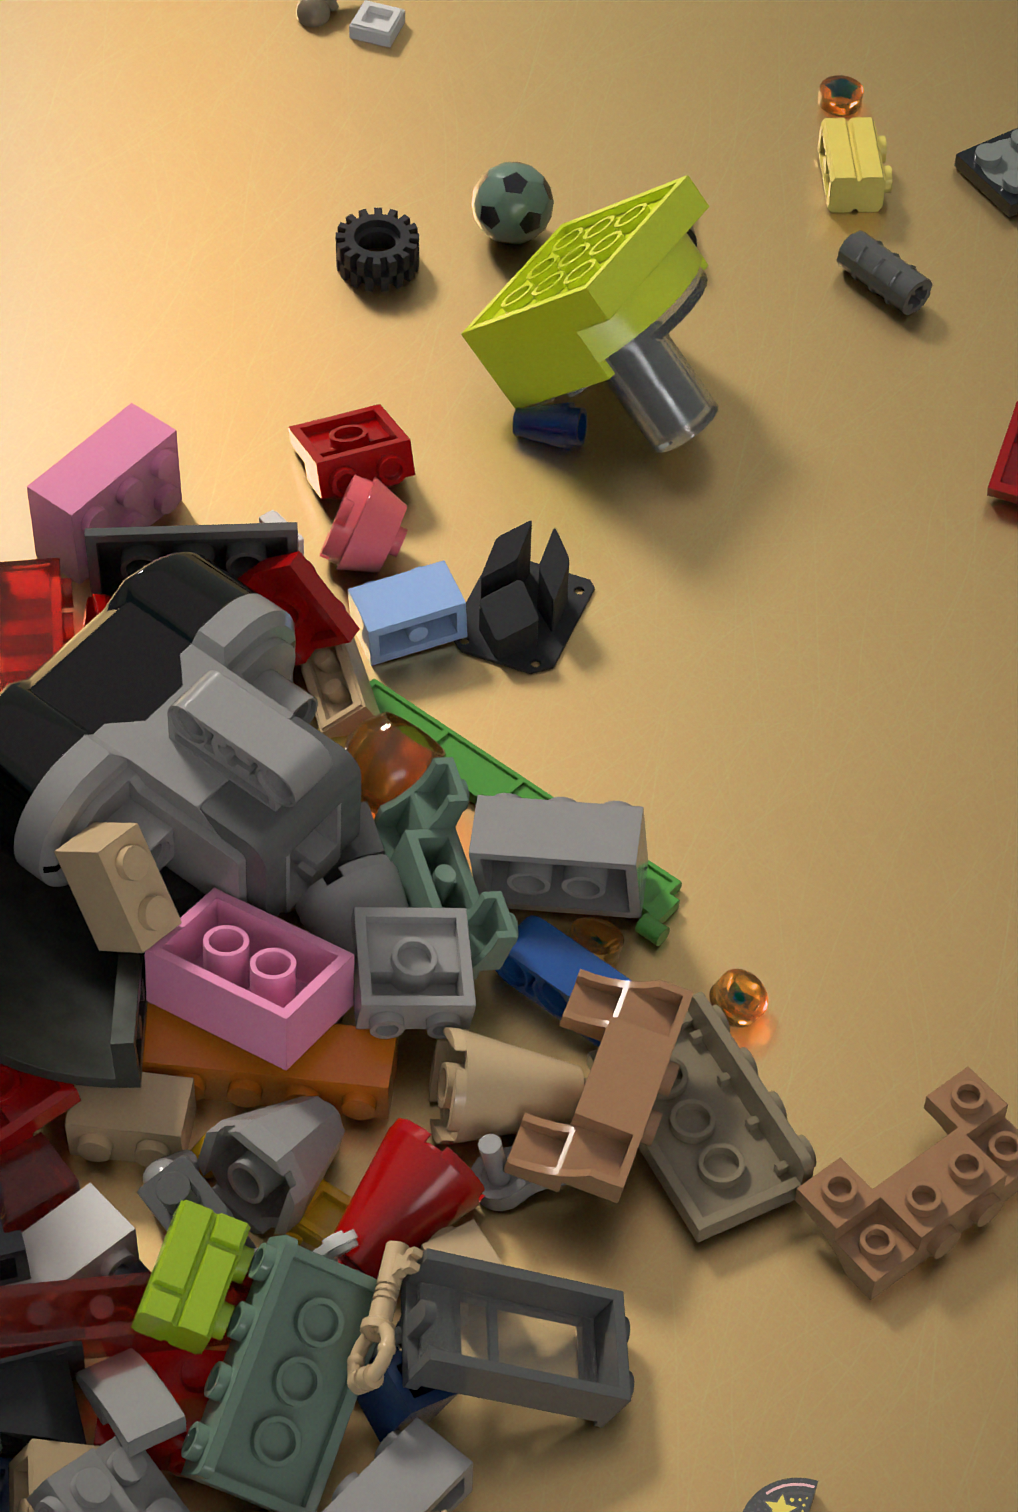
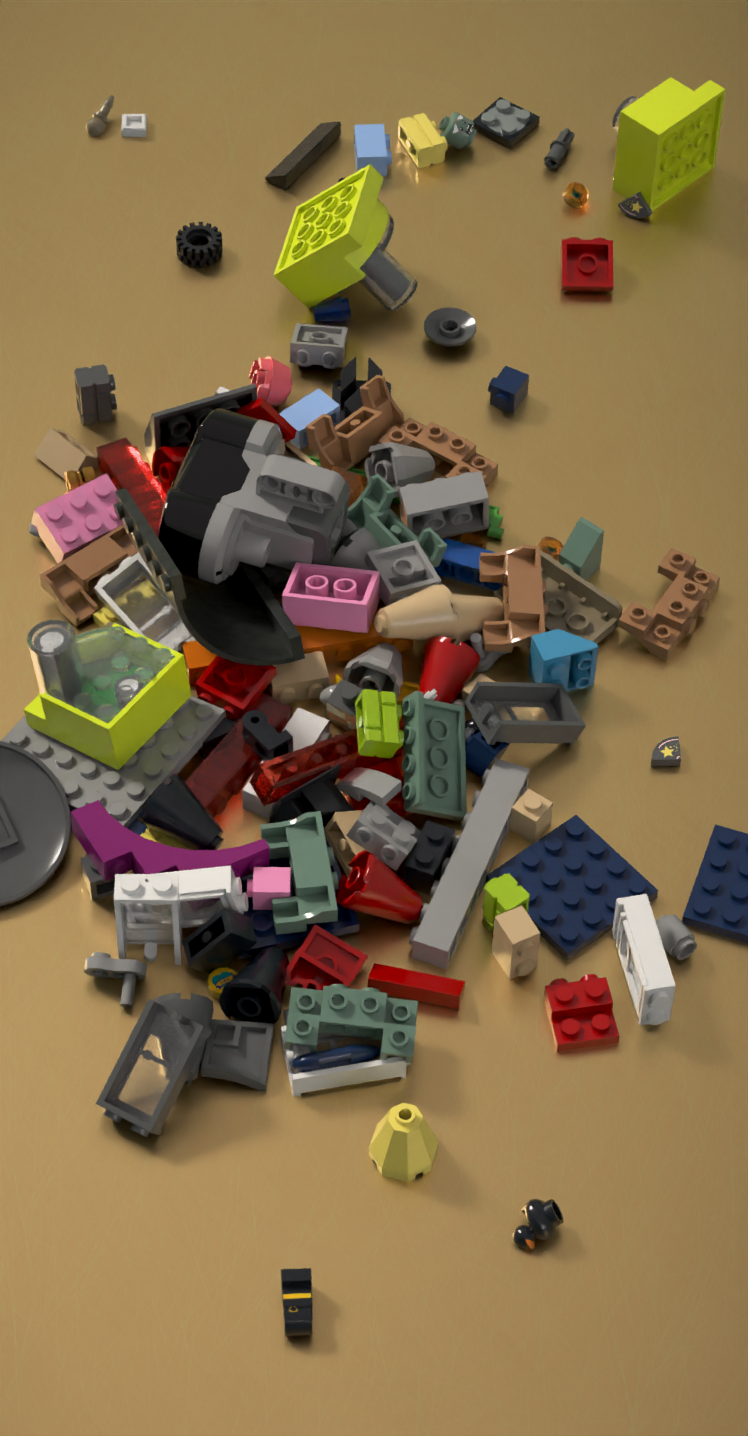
camera: 20 degrees left, 0 degrees up
bright pink brick [27,403,182,584] -> none
tan brick [54,822,182,953] -> none
red plate [288,404,415,499] -> none
tan piece [347,1241,423,1395] -> none
sand green piece [471,162,554,245] -> none
clear orange tile [818,75,864,116] -> none
dark grey axle [837,230,932,315] -> none
none -> dark grey brick [74,364,117,426]
none -> black slope [265,121,341,189]
none -> light grey plate [290,323,348,369]
none -> medium nougat bracket [305,375,405,475]
none -> light blue brick [354,124,392,176]
none -> light grey cone [364,442,435,498]
none -> tan cone [374,584,458,641]
none -> medium nougat bracket [378,417,498,485]
none -> dark grey dish [424,307,476,346]
none -> sand green head [438,112,477,150]
none -> brick [488,366,529,413]
none -> dark azure slope [528,629,598,691]
none -> sand green slope [558,517,604,580]

